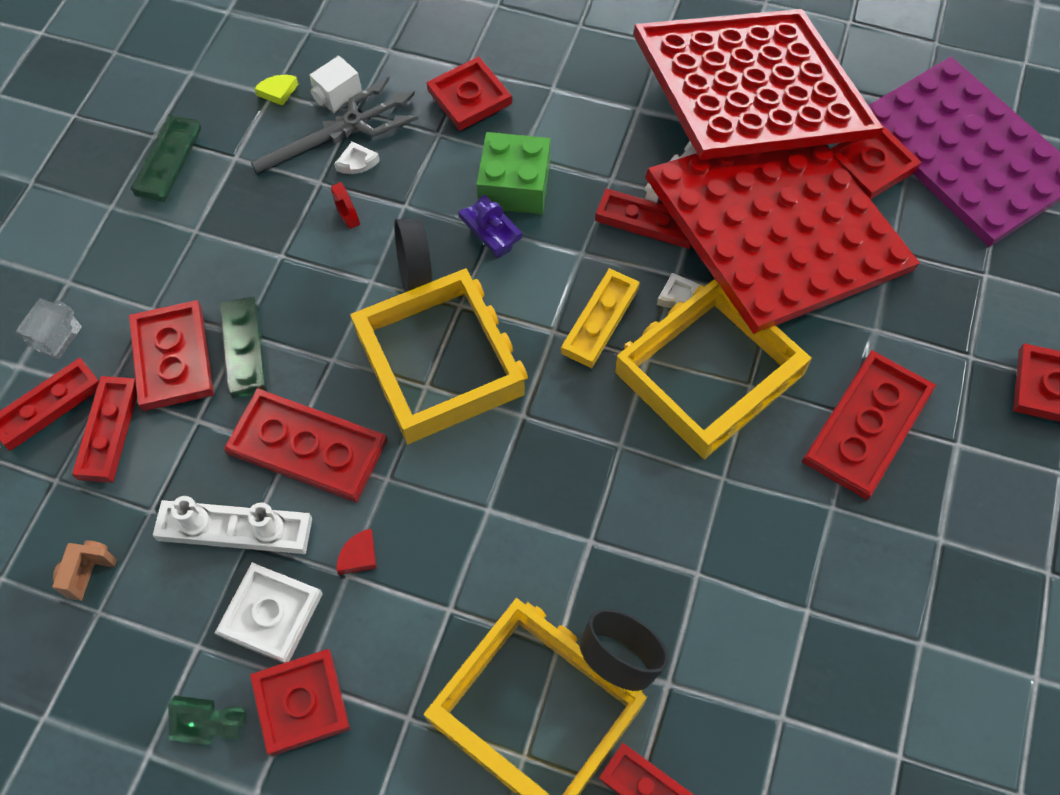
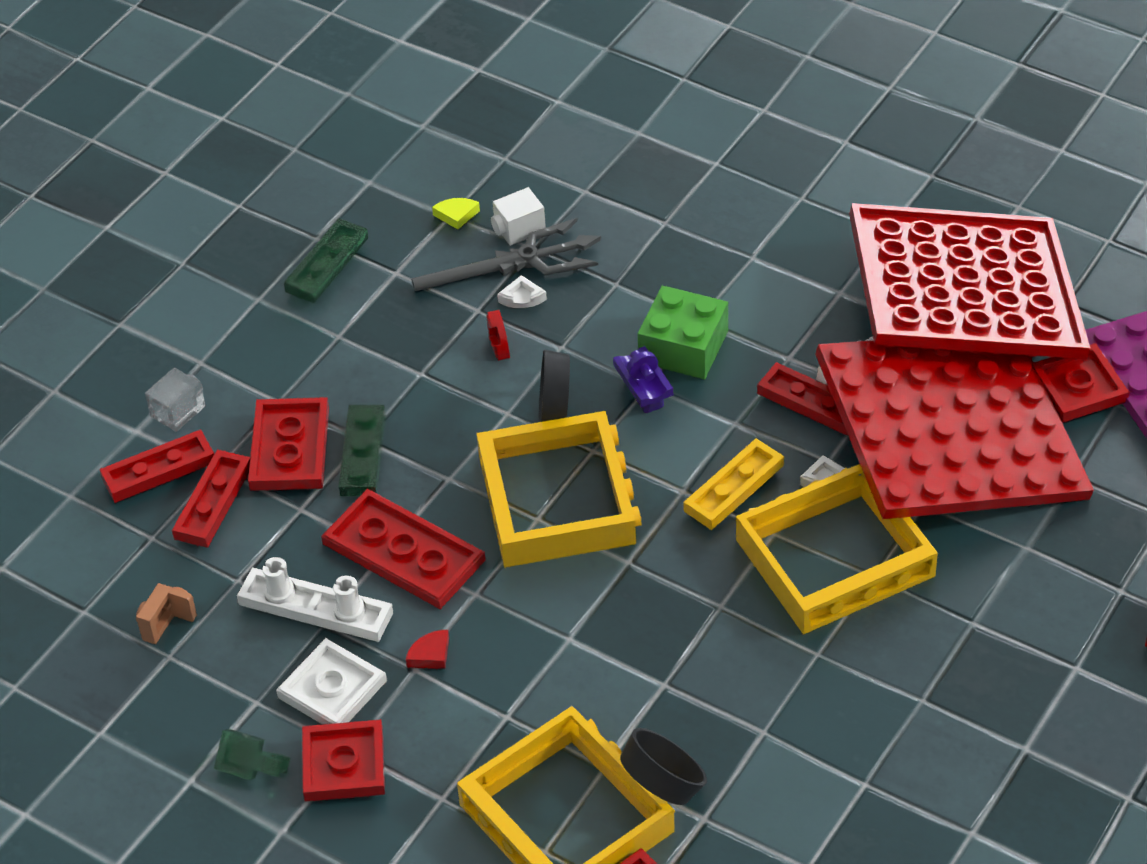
camera: 15 degrees right, 15 degrees down
red plate [426,56,512,131] -> none
red tile [802,350,936,501] -> none

